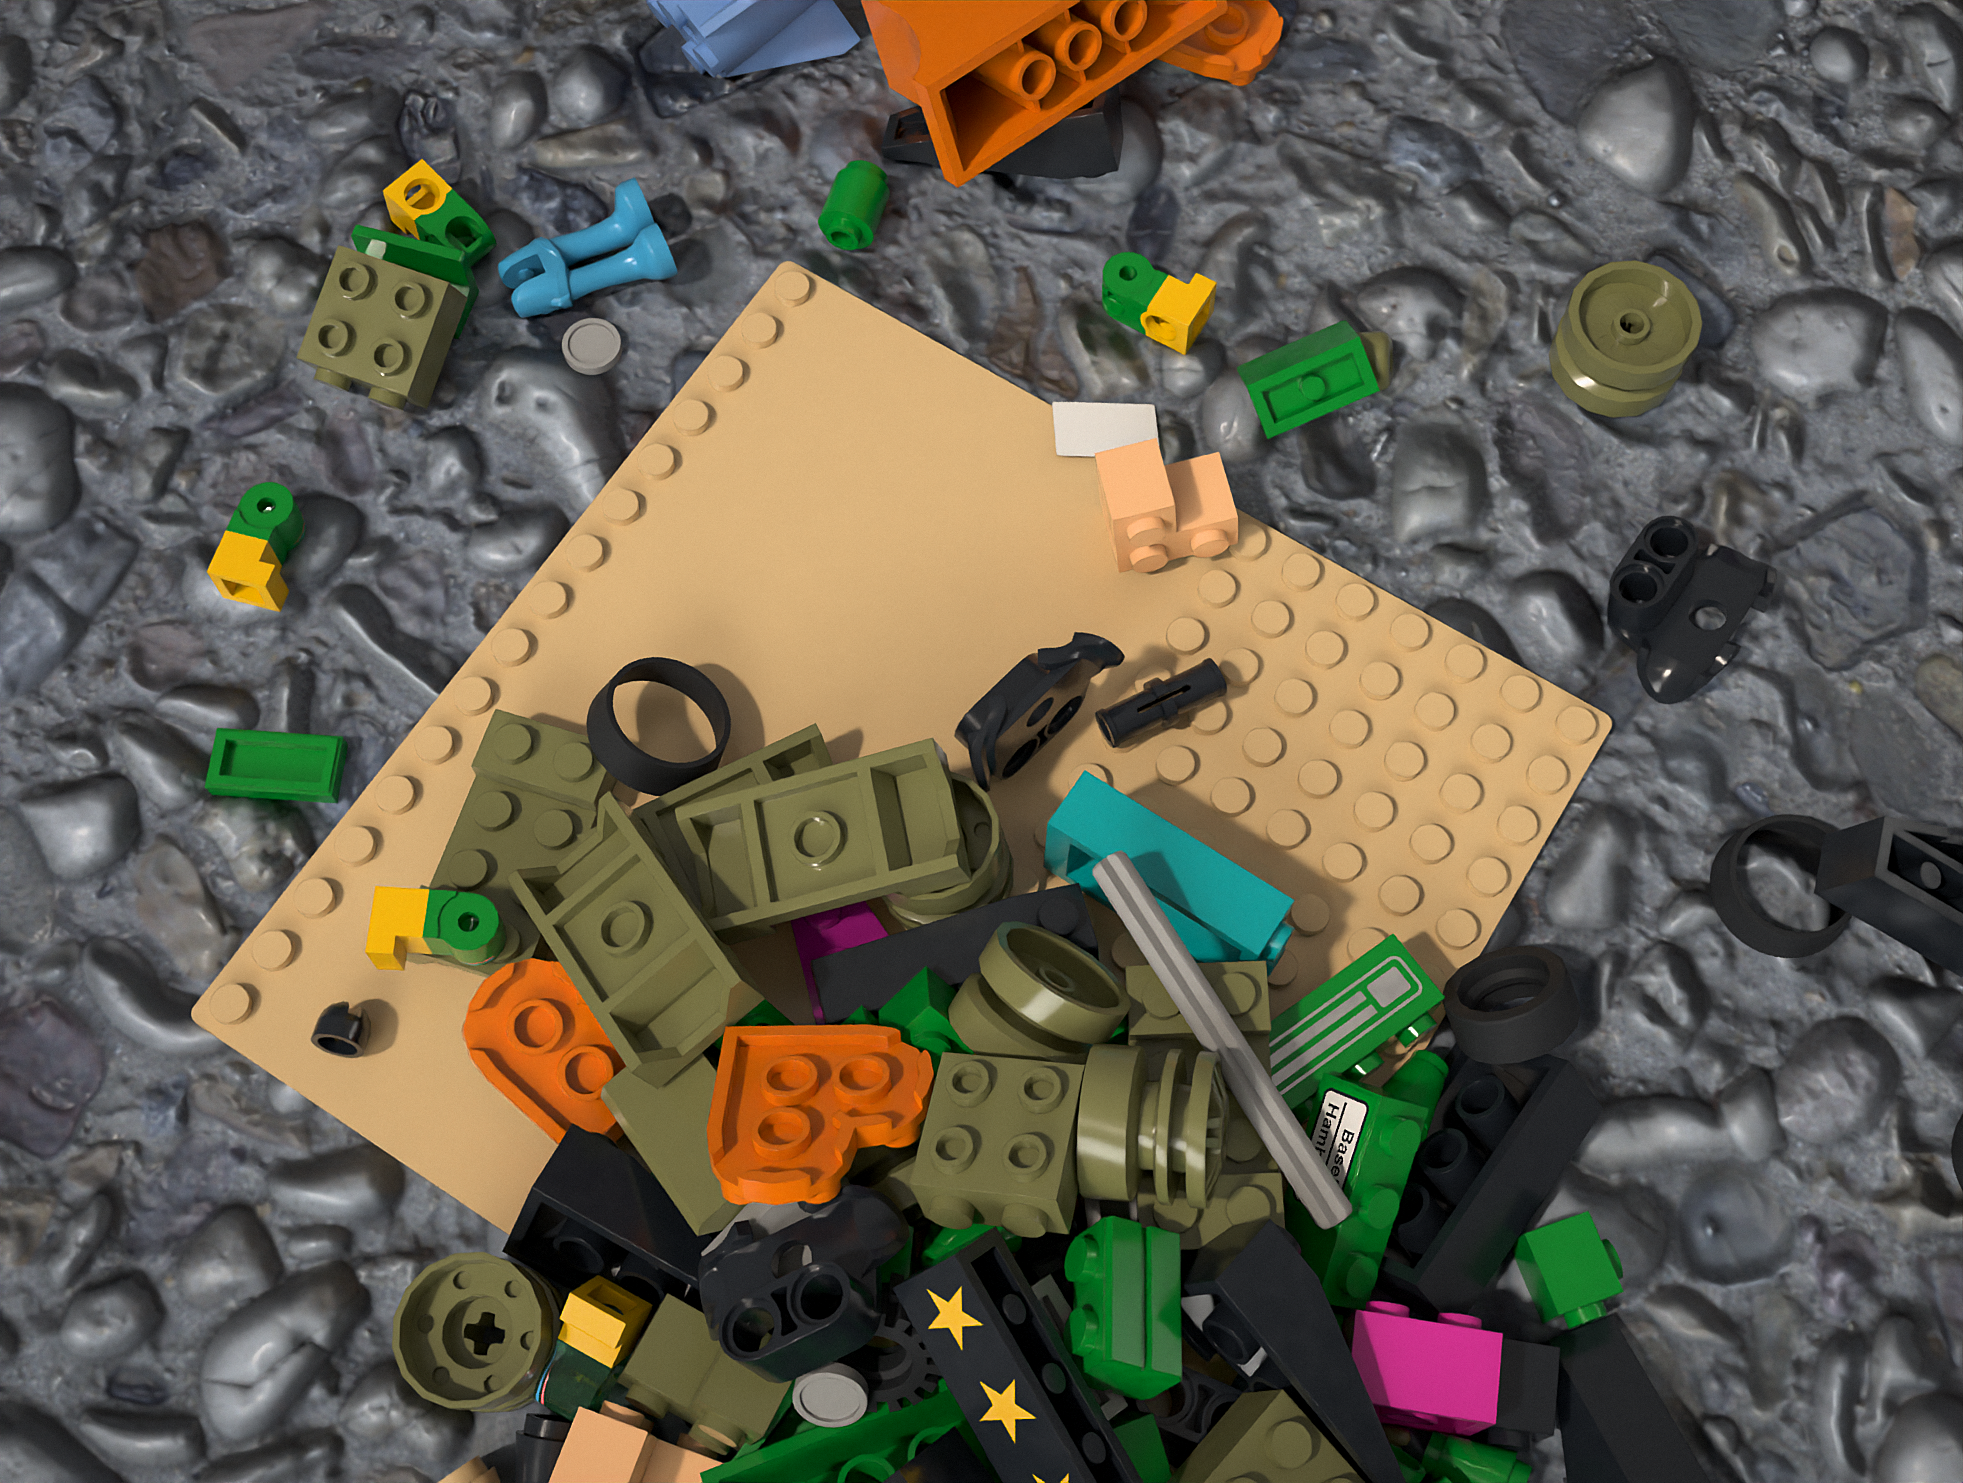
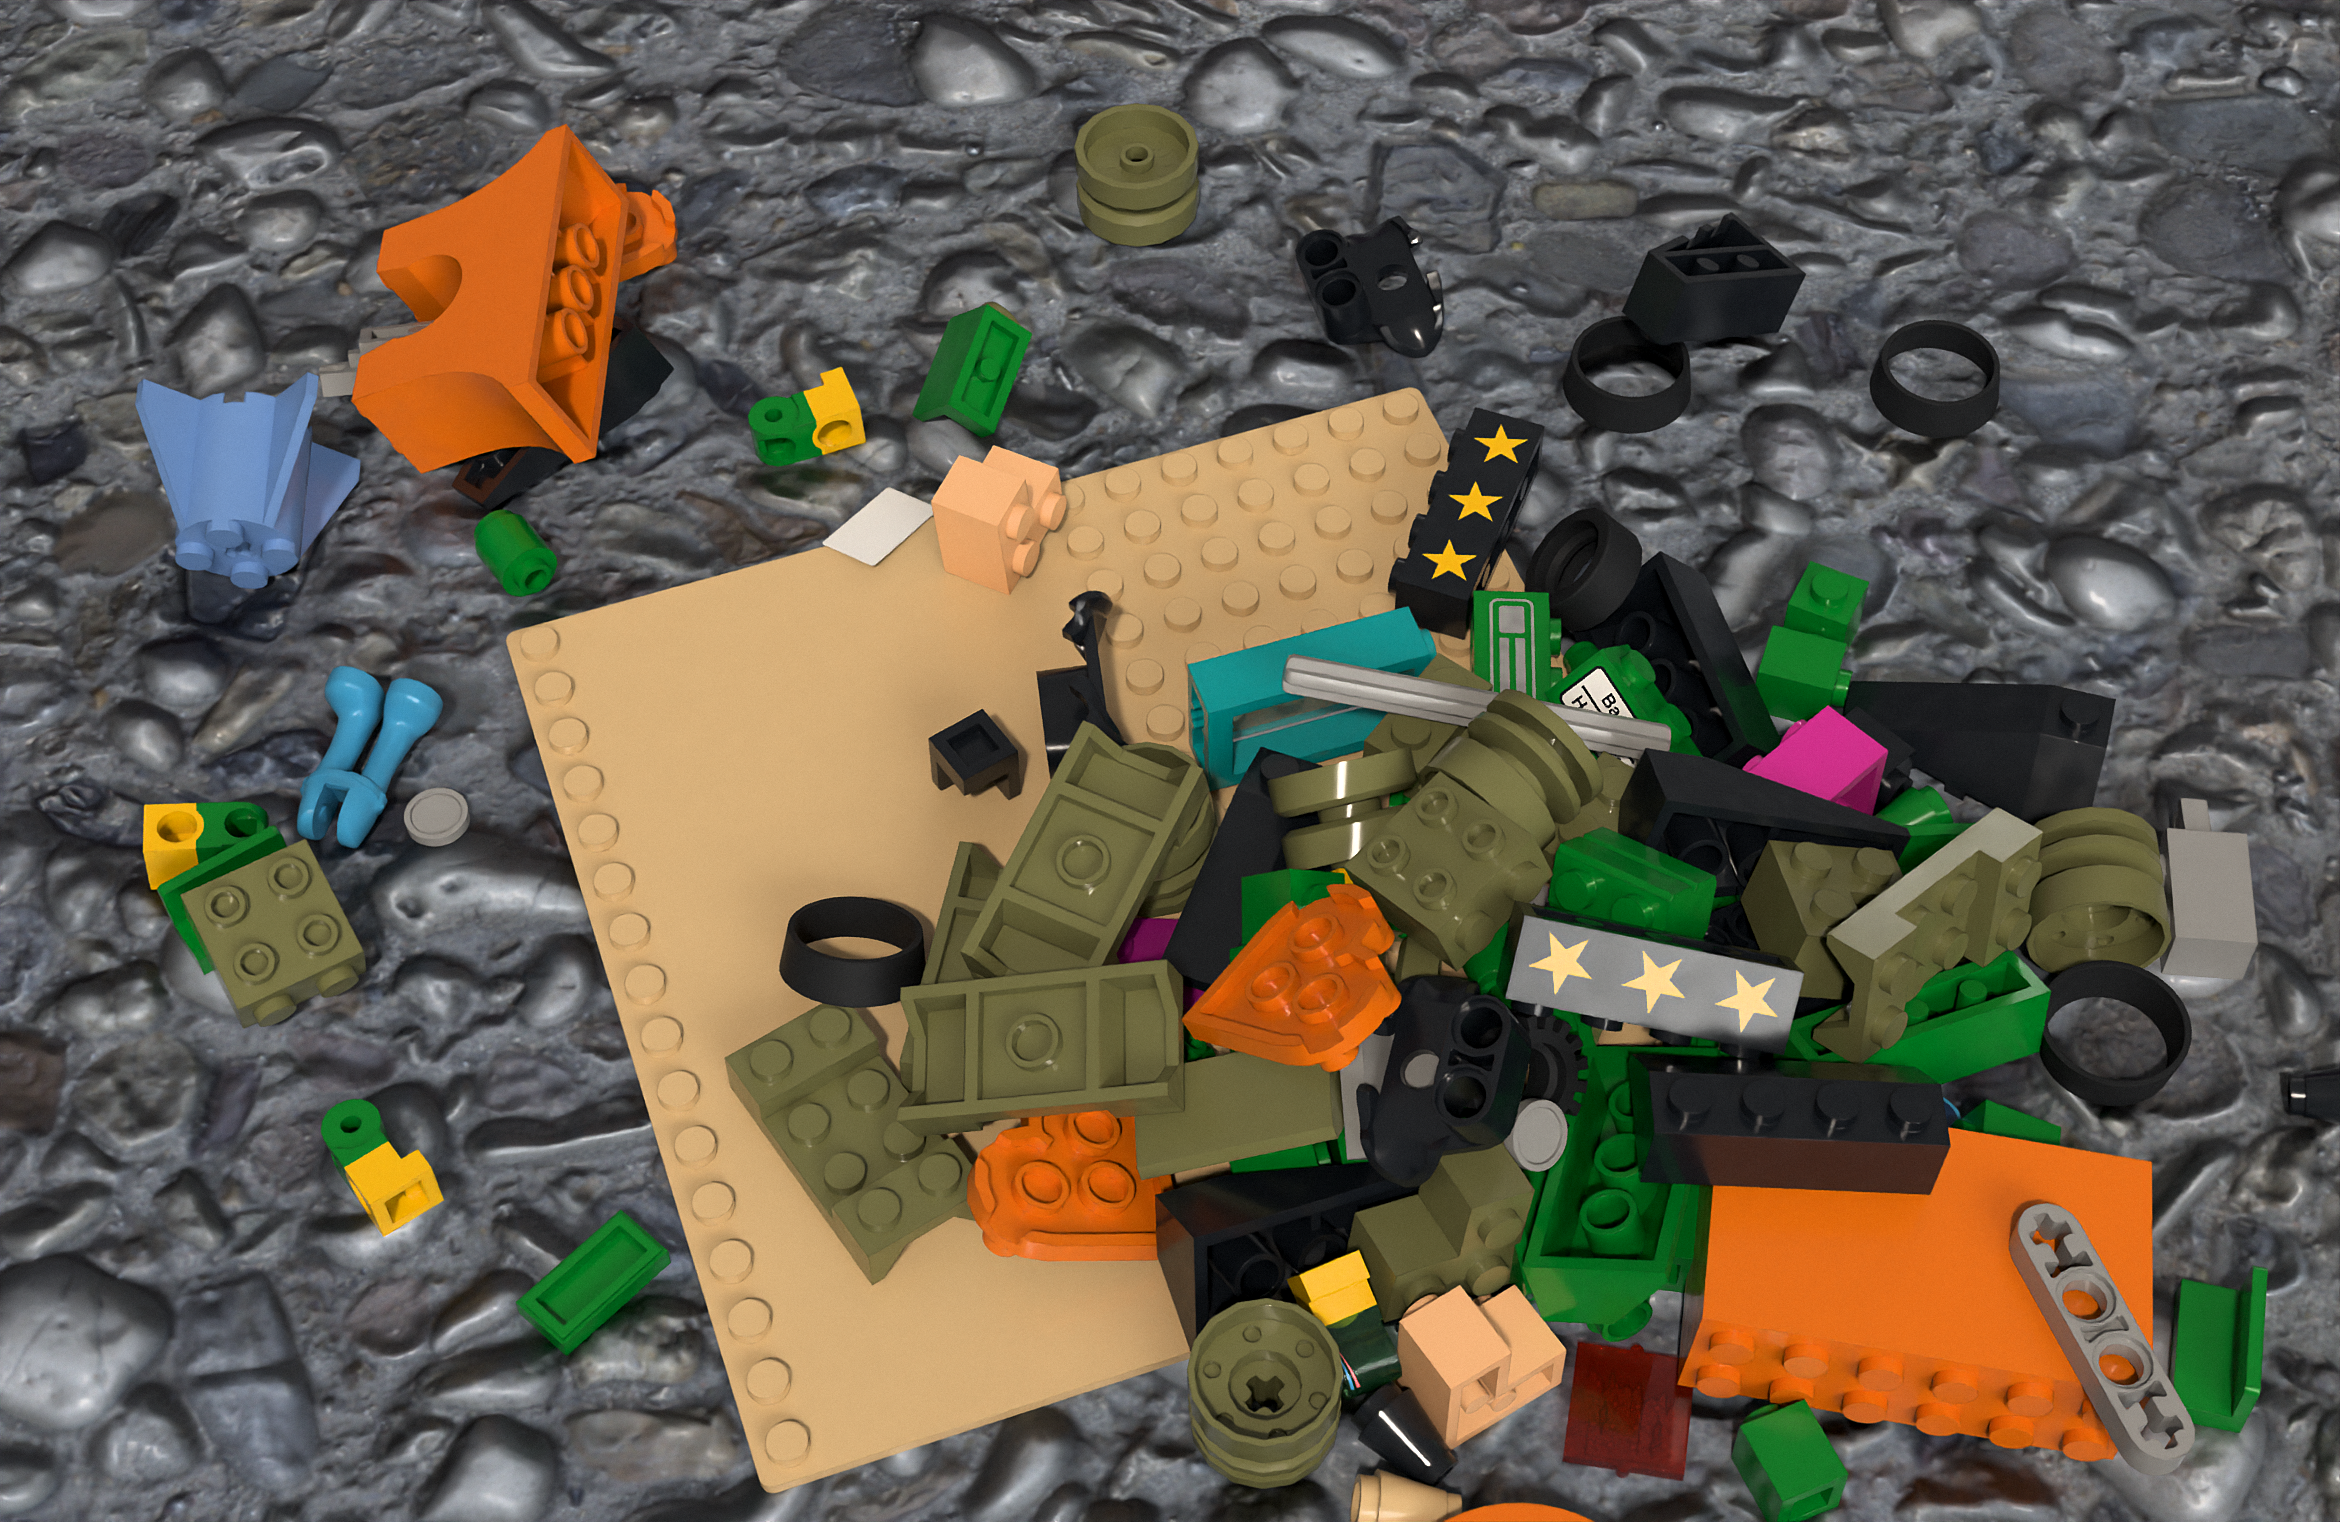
camera: 50 degrees left, 15 degrees down
black hinge [311,1001,371,1058] -> none
leg [365,886,507,971] -> none
black pin [1095,658,1227,748] -> none
none -> black panel [928,709,1020,800]
none -> black brick [1388,407,1545,640]
none -> green brick [1783,561,1869,657]

